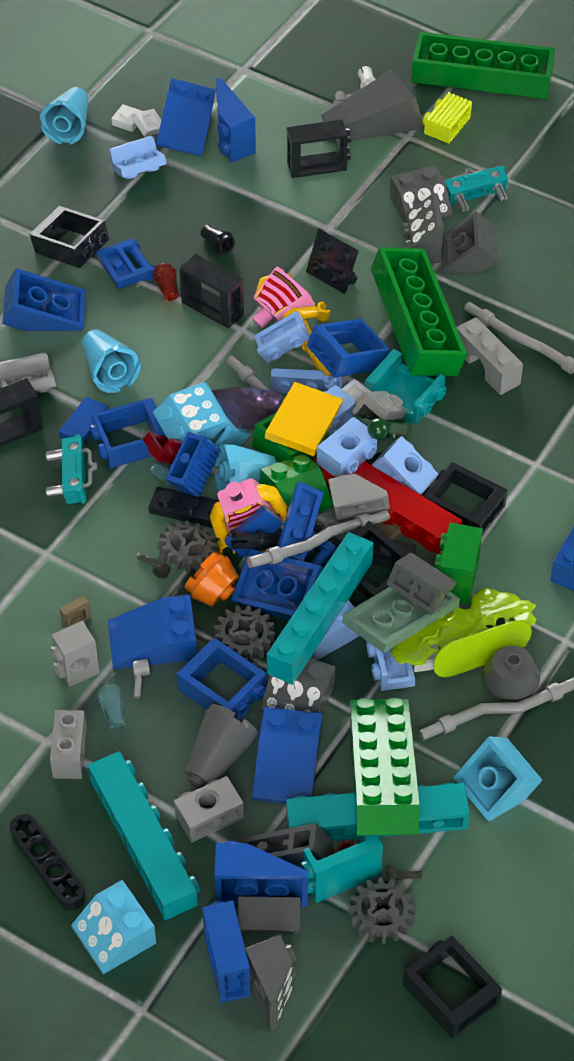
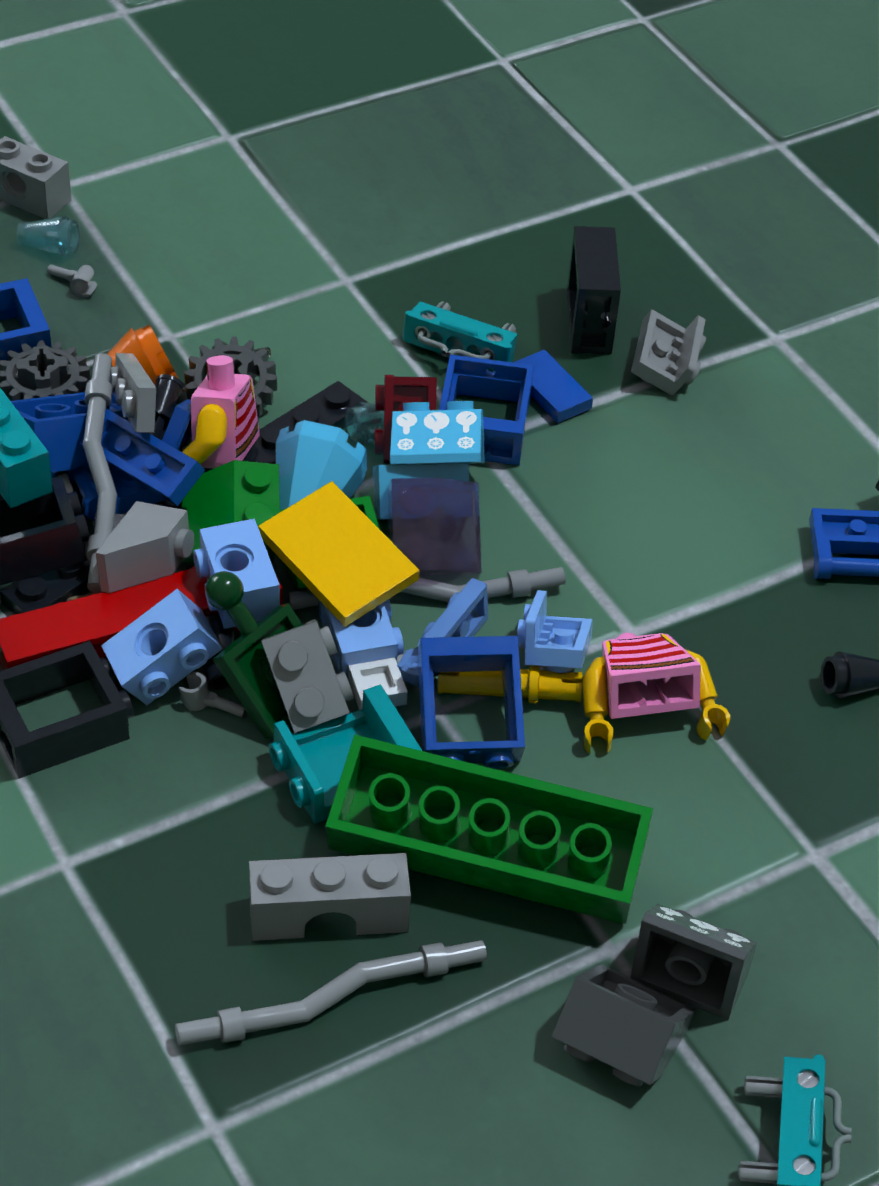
camera: 115 degrees right, 5 degrees down
blue slope [2,268,86,331] -> none
light grey brick [50,621,100,687] -> none
dark tan tile [60,595,91,628] -> none
medium azure cone [82,330,141,393] -> none
blue slope [108,595,197,669] -> none
clear red cone [152,263,179,301] -> none
blue brick [165,432,221,497] -> none
black window [179,254,244,329] -> none
black hinge [306,228,359,294] -> none
dark grey slope [390,165,453,223] -> none
none -> light grey plate [109,353,156,432]

